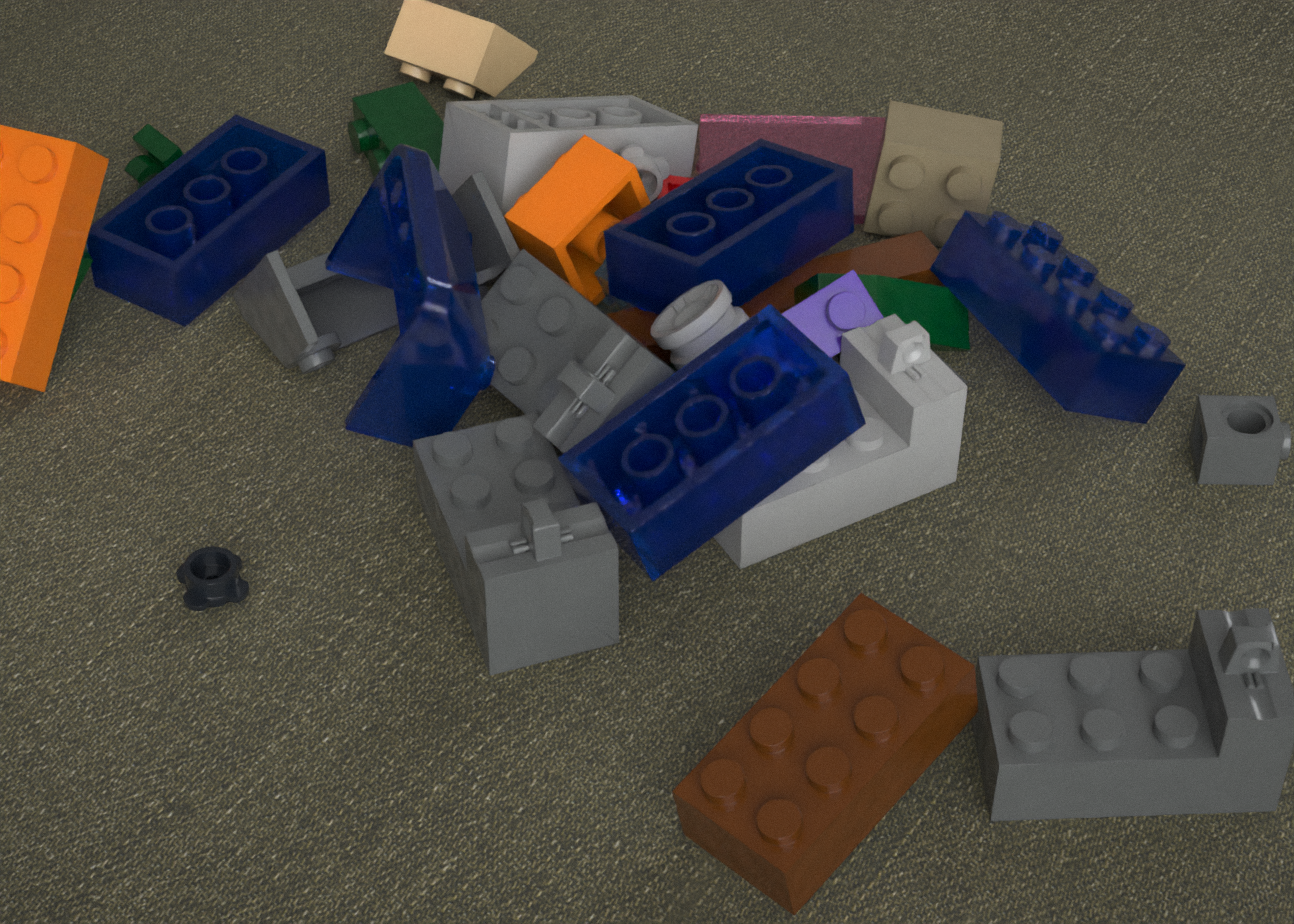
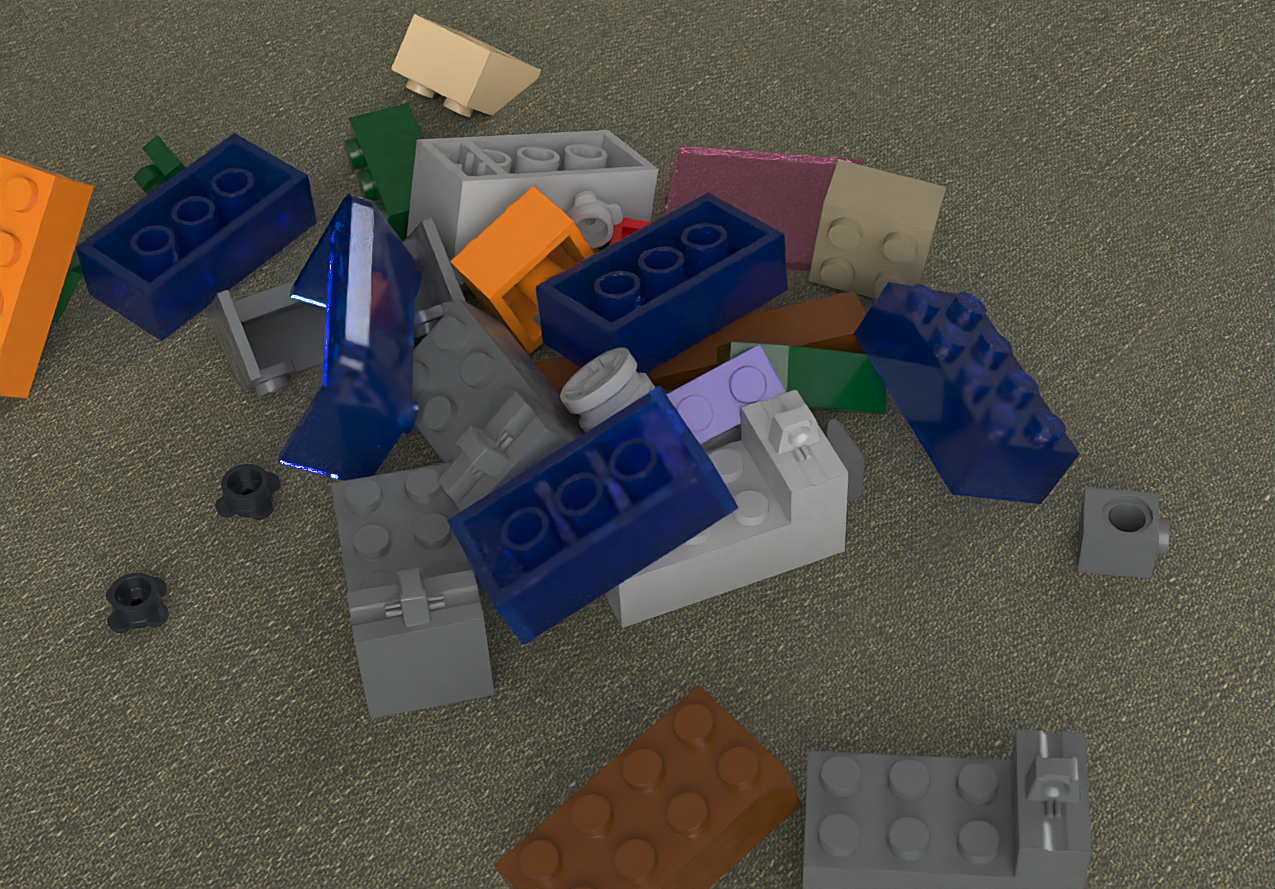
camera: 10 degrees right, 5 degrees up
none -> black plate [215,464,281,520]

